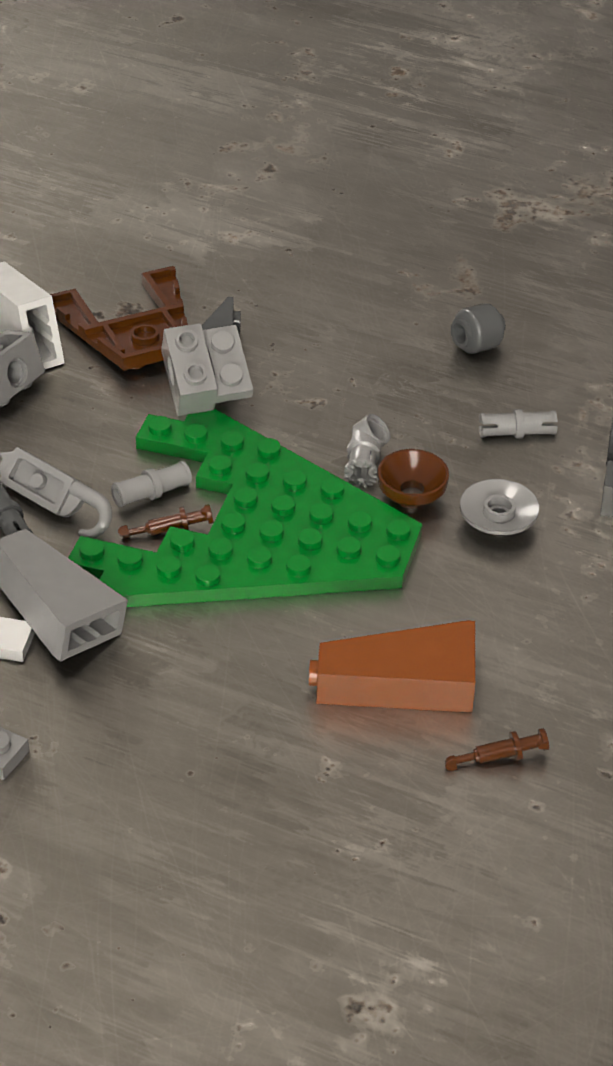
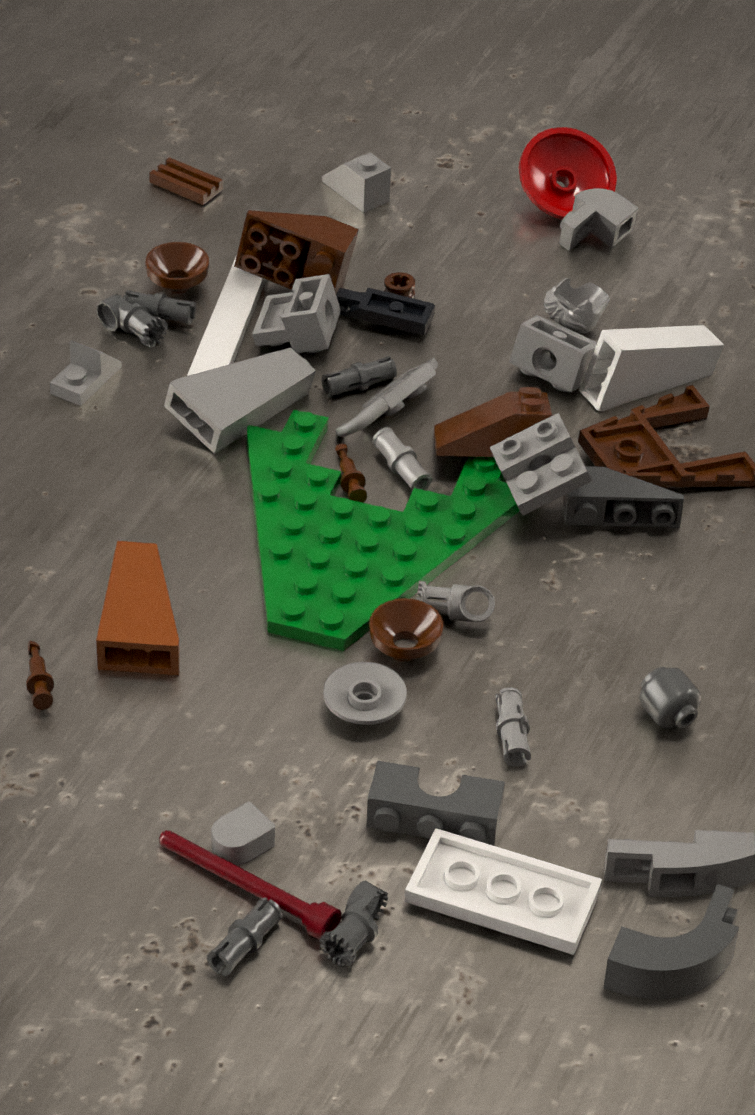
camera: 90 degrees right, 0 degrees up
none -> reddish brown slope [434,387,552,457]

